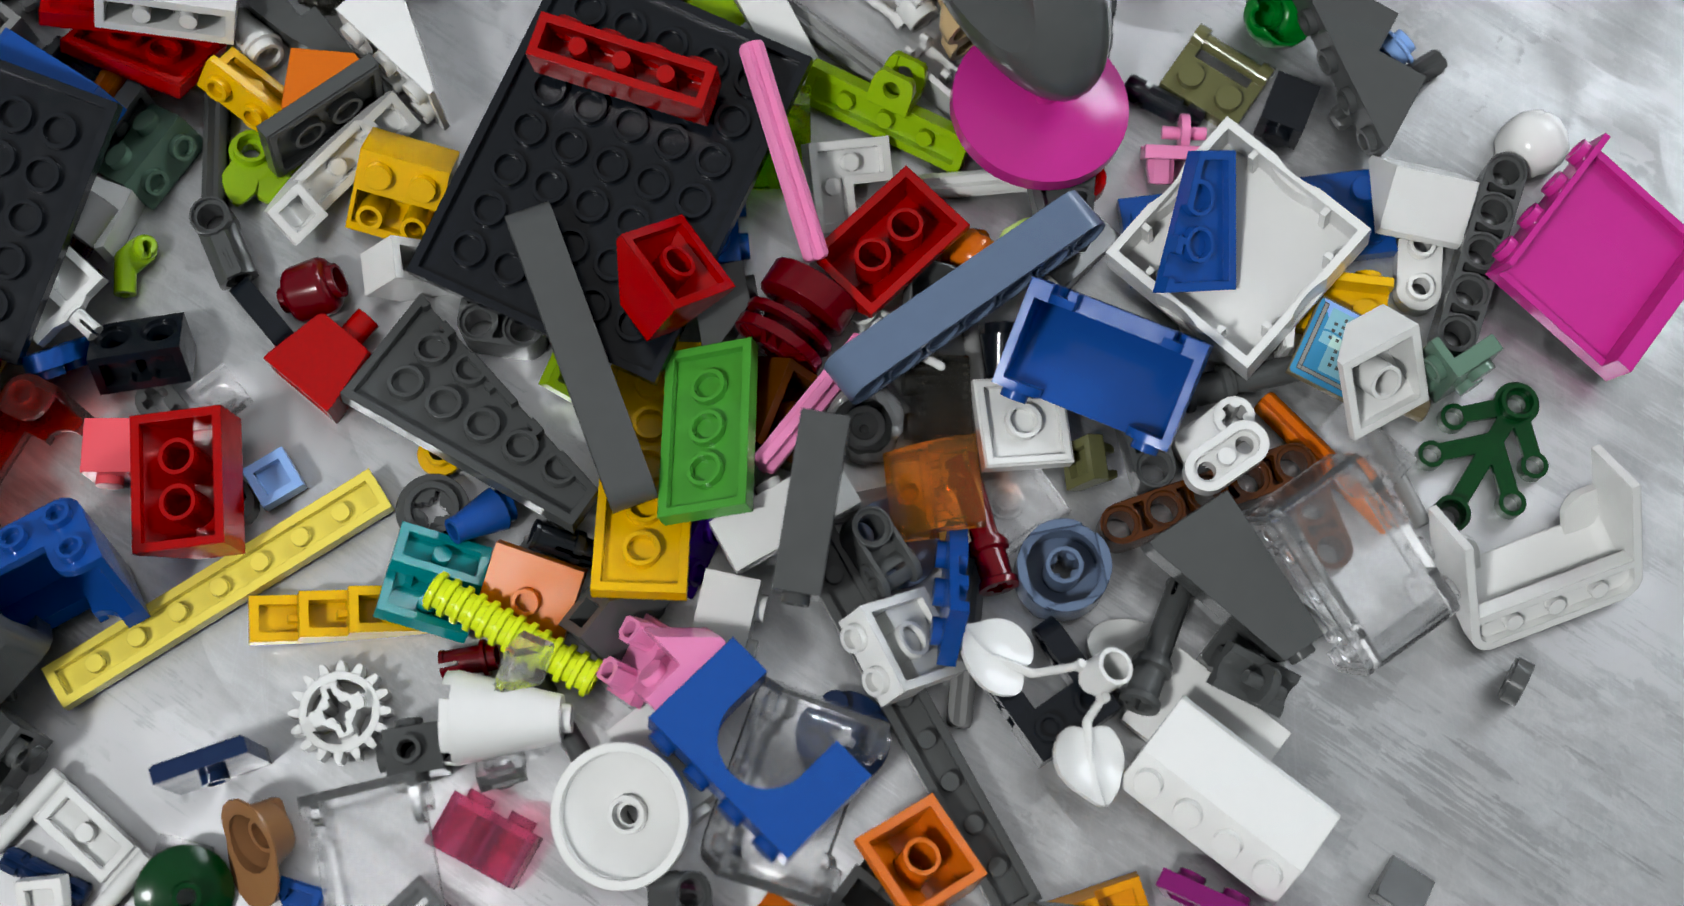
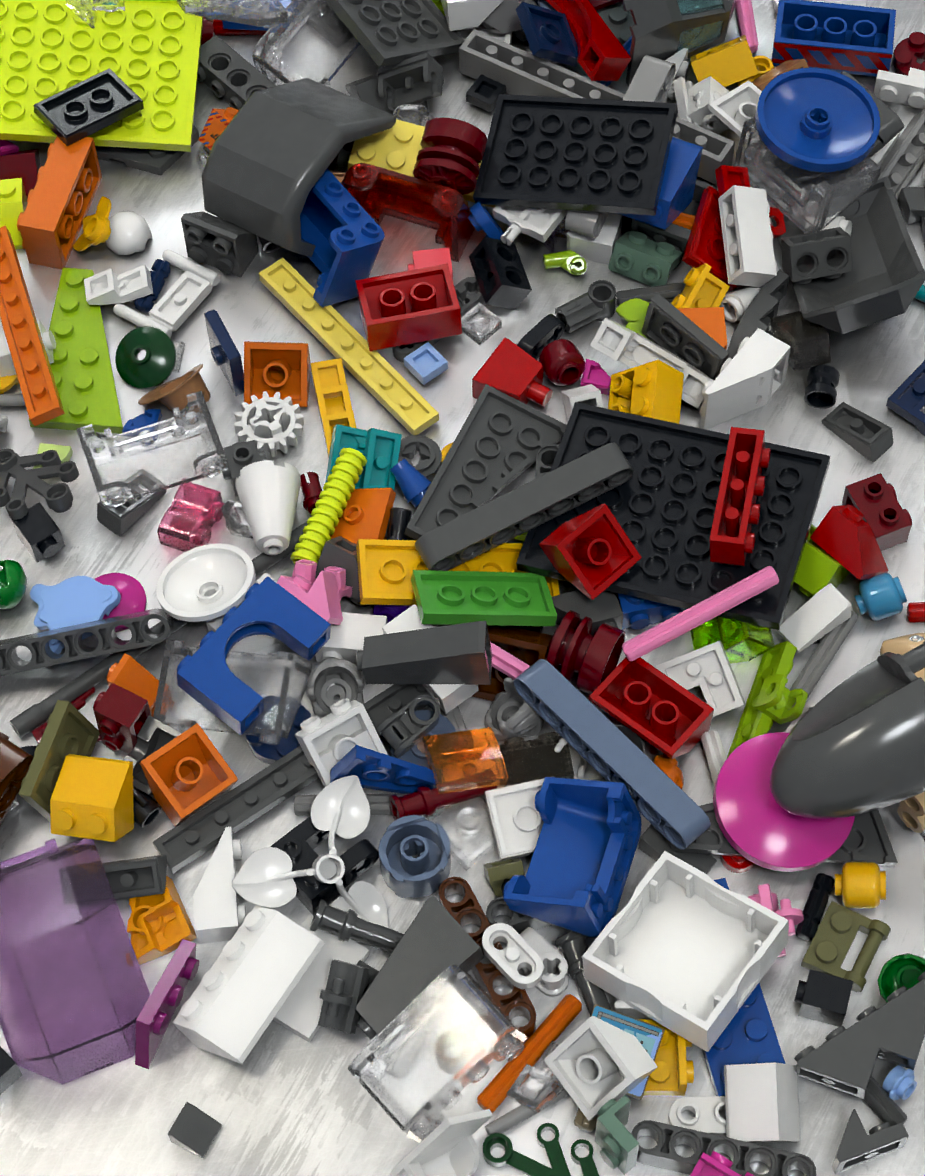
camera: 85 degrees right, 15 degrees down
clear slope [494,631,554,693] -> none
blue wing [1153,150,1236,293] -> none
none -> white slope [193,827,246,944]
none -> orange slope [244,341,311,407]
none -> light grey hair [306,658,365,717]
none -> dark pink tile [580,359,611,395]
none -> dark grey slope [832,1109,909,1174]
none -> yellow head [835,862,886,909]

